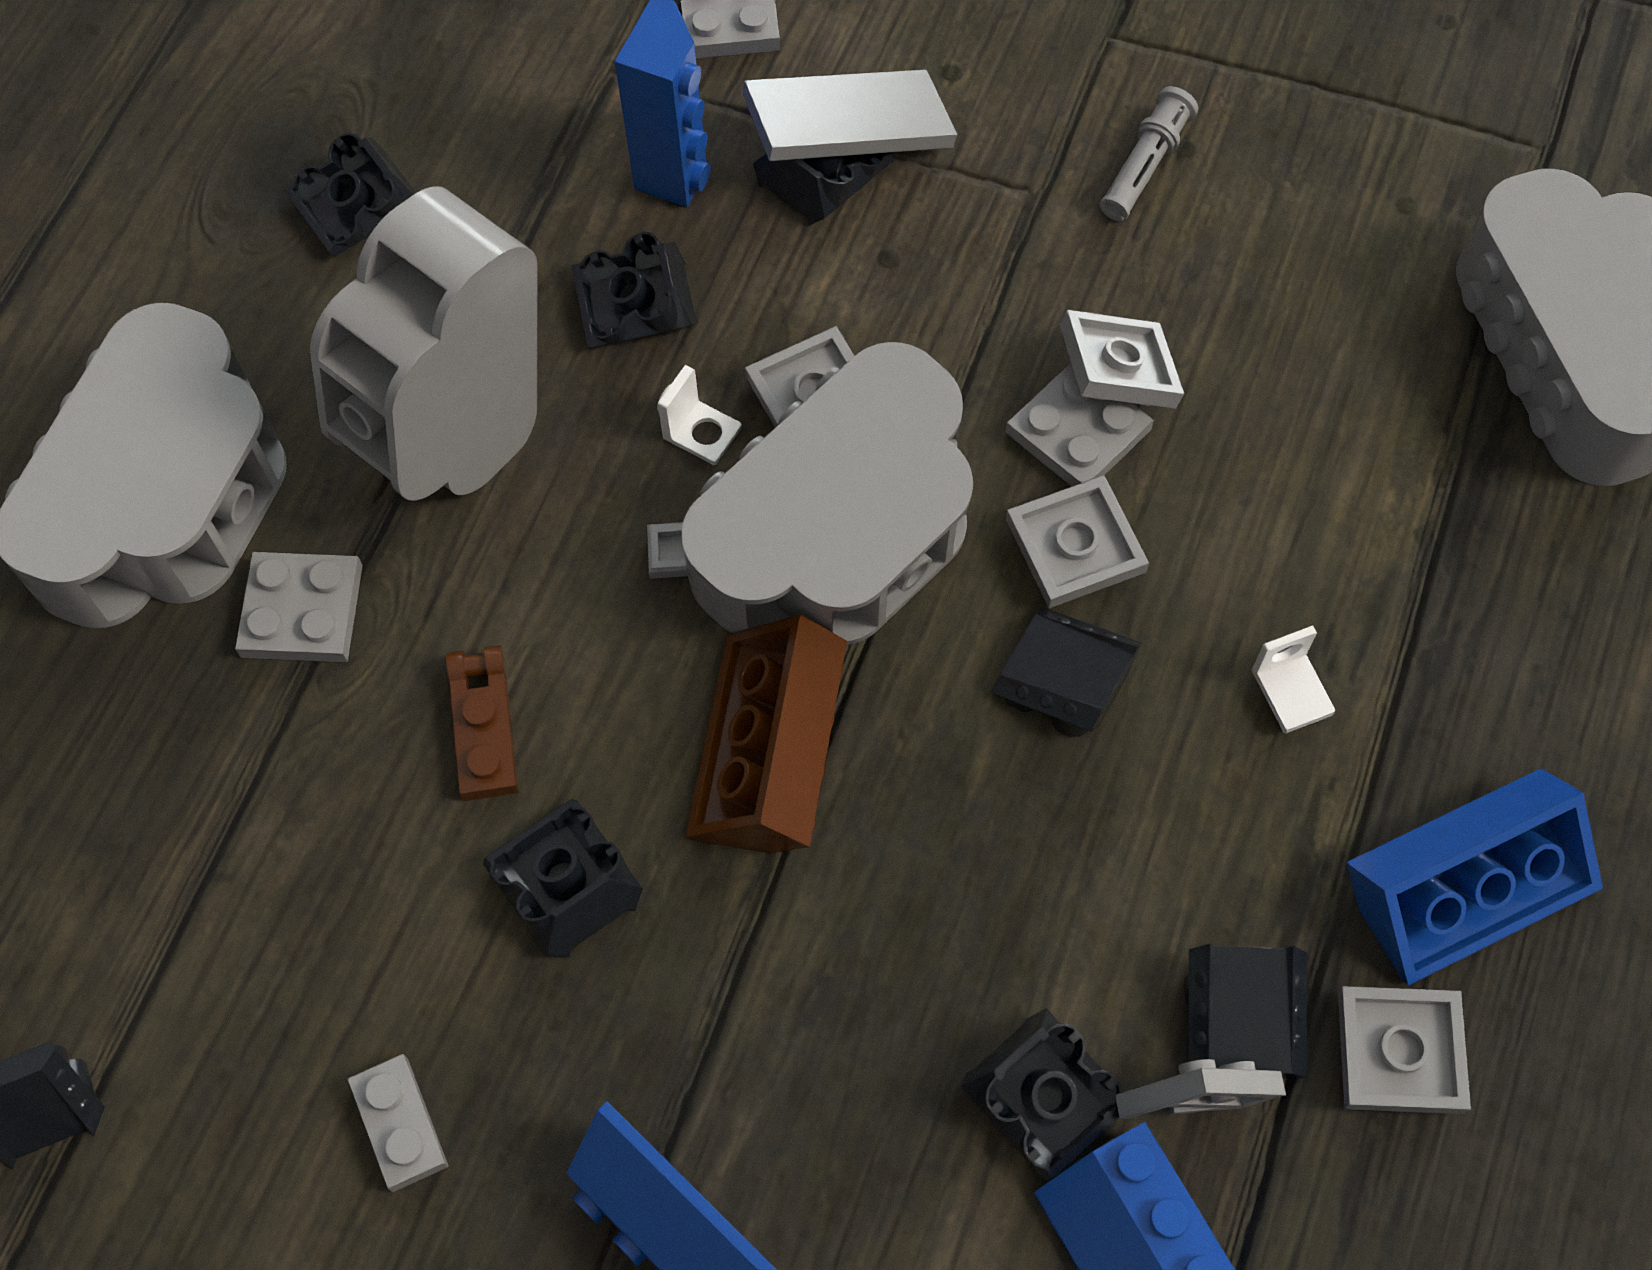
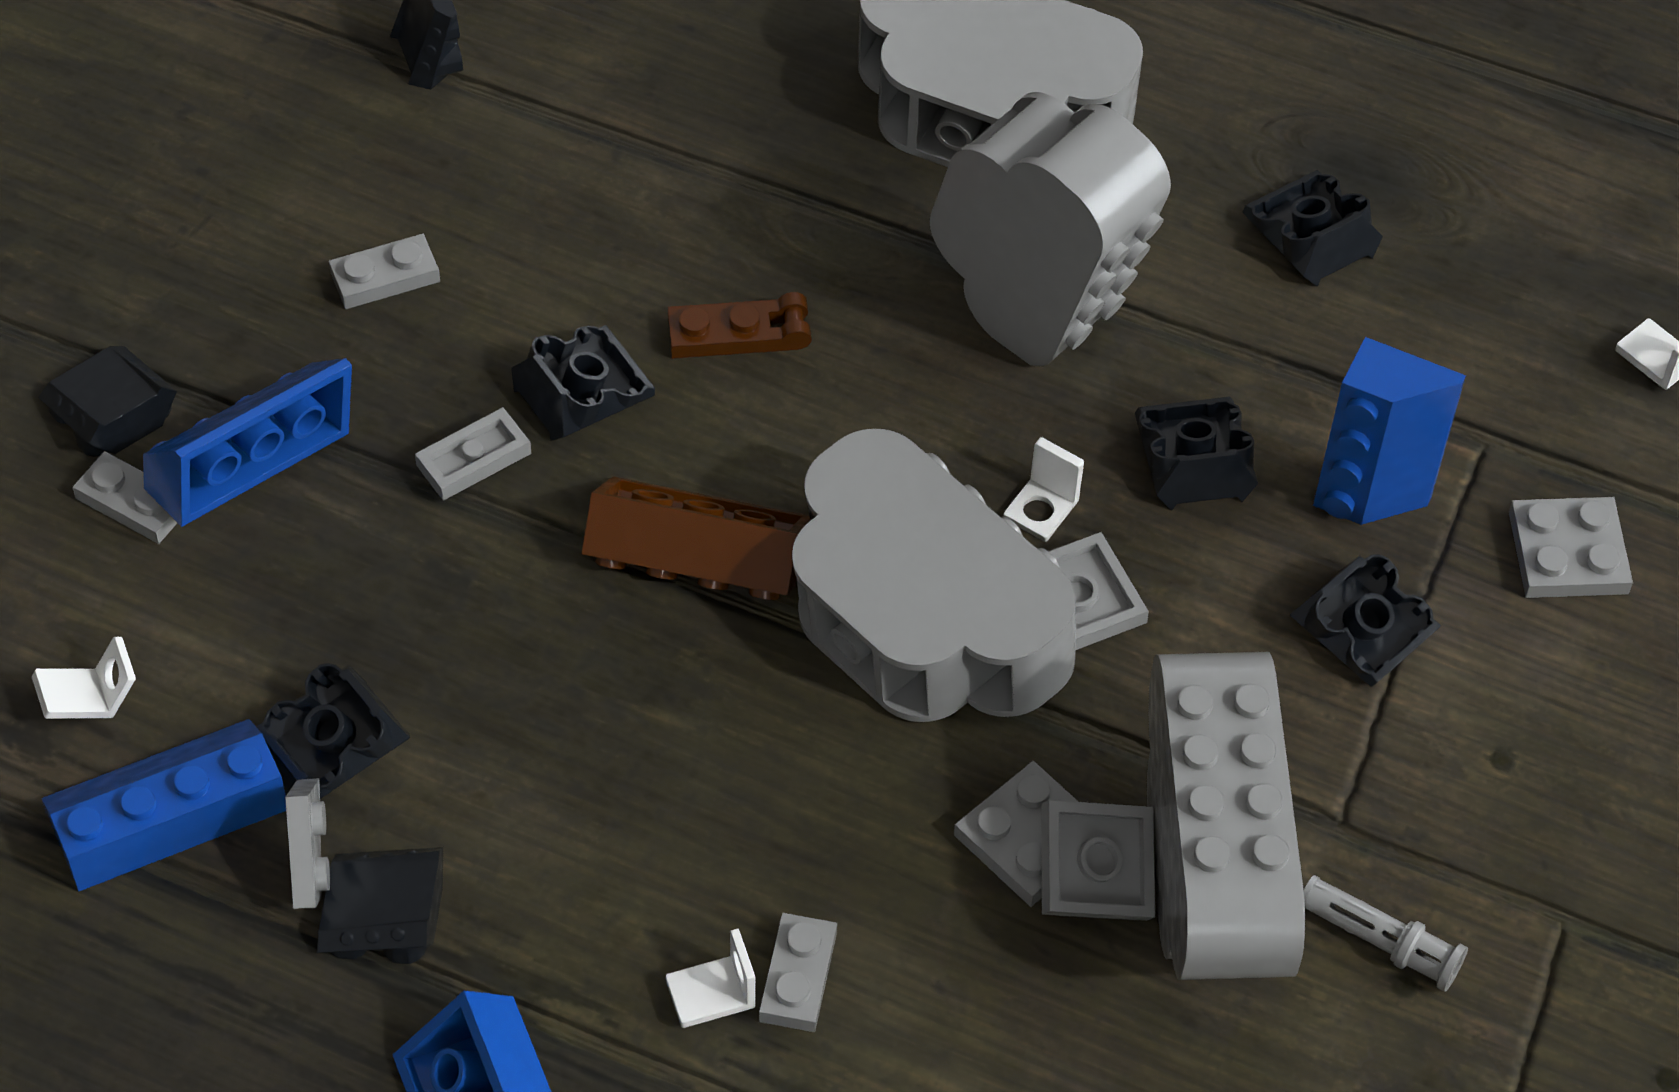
camera: 90 degrees right, 10 degrees down
light grey plate [235,552,363,662] -> none
tile [743,70,957,161] -> none
black slope [991,607,1142,737] -> none
light grey plate [1006,475,1149,608] -> none
light grey plate [1338,986,1471,1114] -> none
none -> light grey plate [415,407,531,501]
none -> light grey plate [759,913,837,1032]
none -> light grey brick [1147,652,1305,980]

